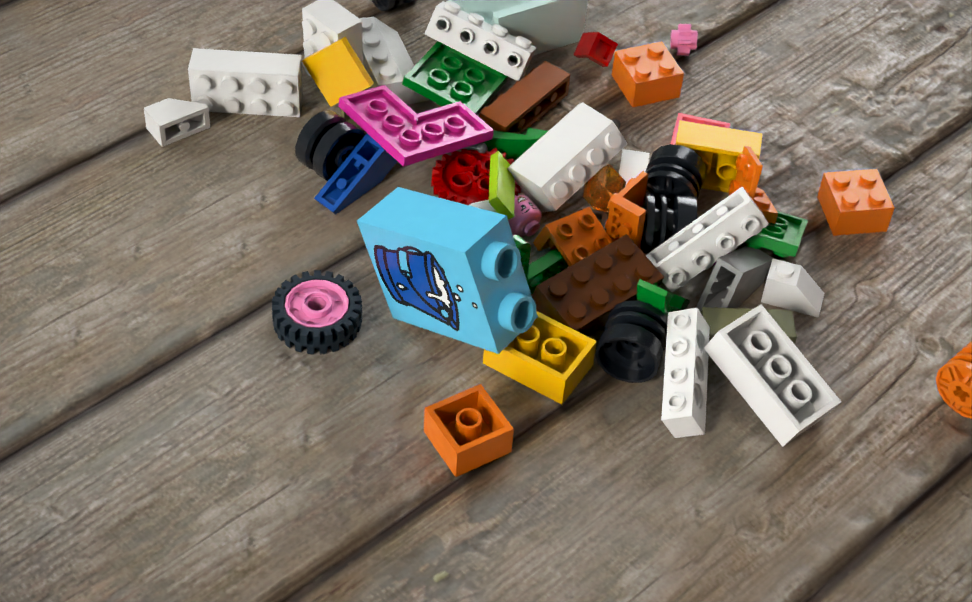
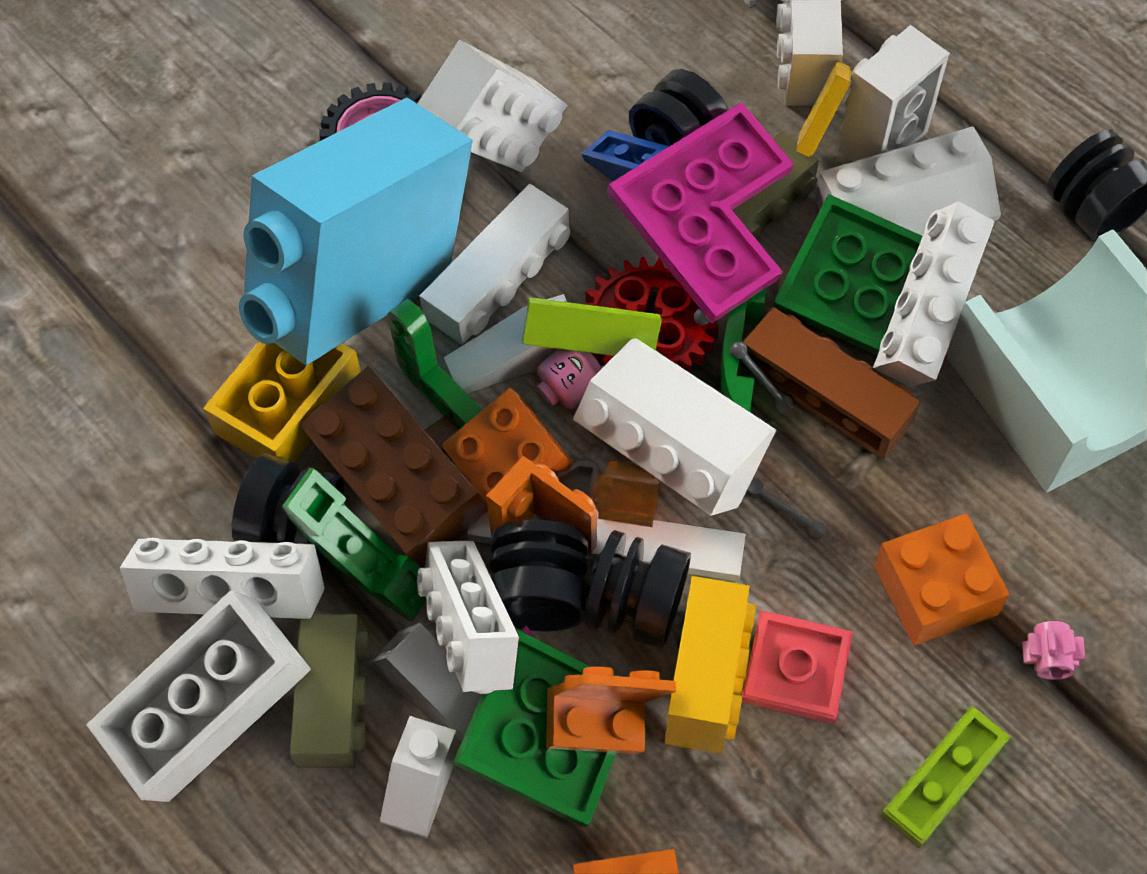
camera: 95 degrees right, 15 degrees up
orange brick [424,384,514,477] -> none
red panel [574,32,618,67] -> none
none -> white brick [417,39,568,172]
none -> dark grey hinge [730,341,795,414]
none -> lime tile [880,706,1011,849]

